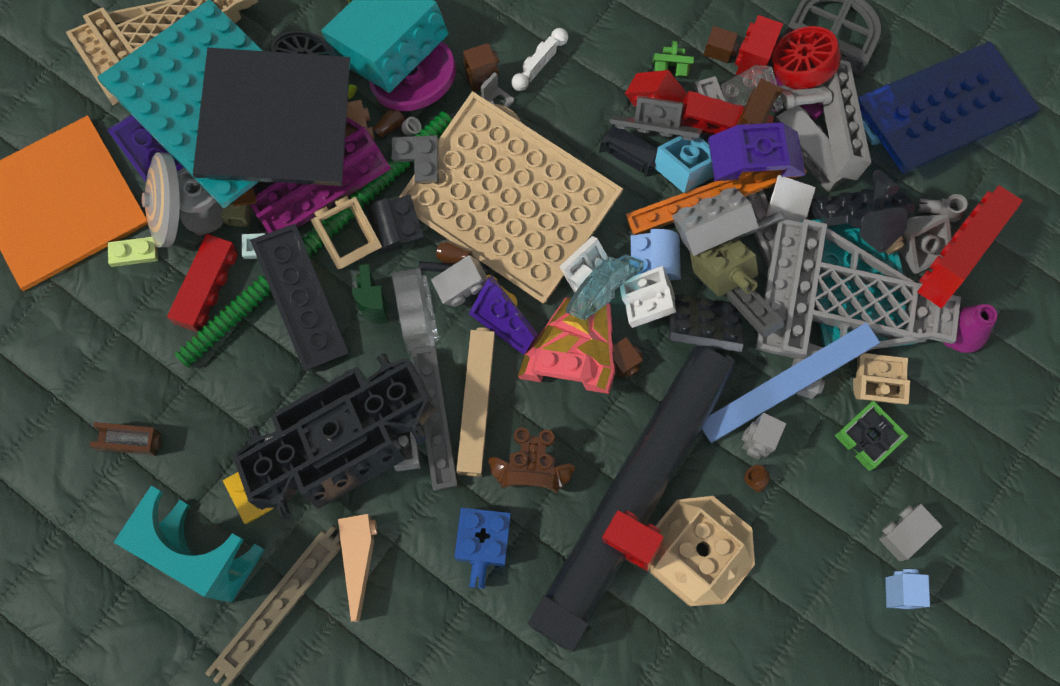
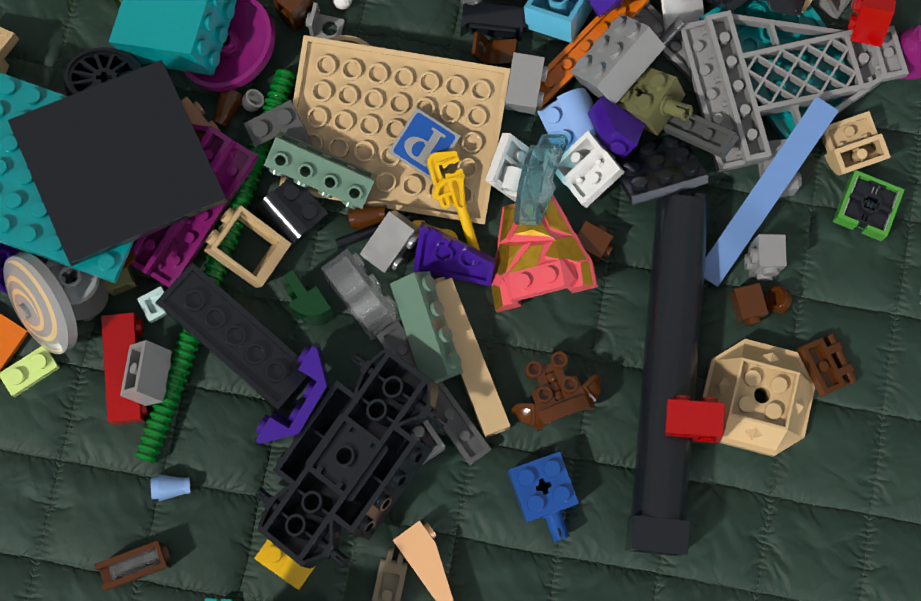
camera: 25 degrees left, 5 degrees up
none -> light grey brick [120,340,172,406]
none -> light blue cone [151,474,190,501]
none -> dark purple slope [255,342,329,444]
none -> sand green brick [264,132,377,209]
none -> tile [388,107,461,180]
none -> sand green brick [390,271,463,383]
none -> yellow piece [426,151,480,251]
none -> reddish brown bracket [471,32,518,66]
none -> light grey brick [504,52,548,114]
none -> dark purple slope [587,96,645,159]
none -> reddish brown brick [729,283,769,326]
none -> reddish brown plate [796,333,858,398]

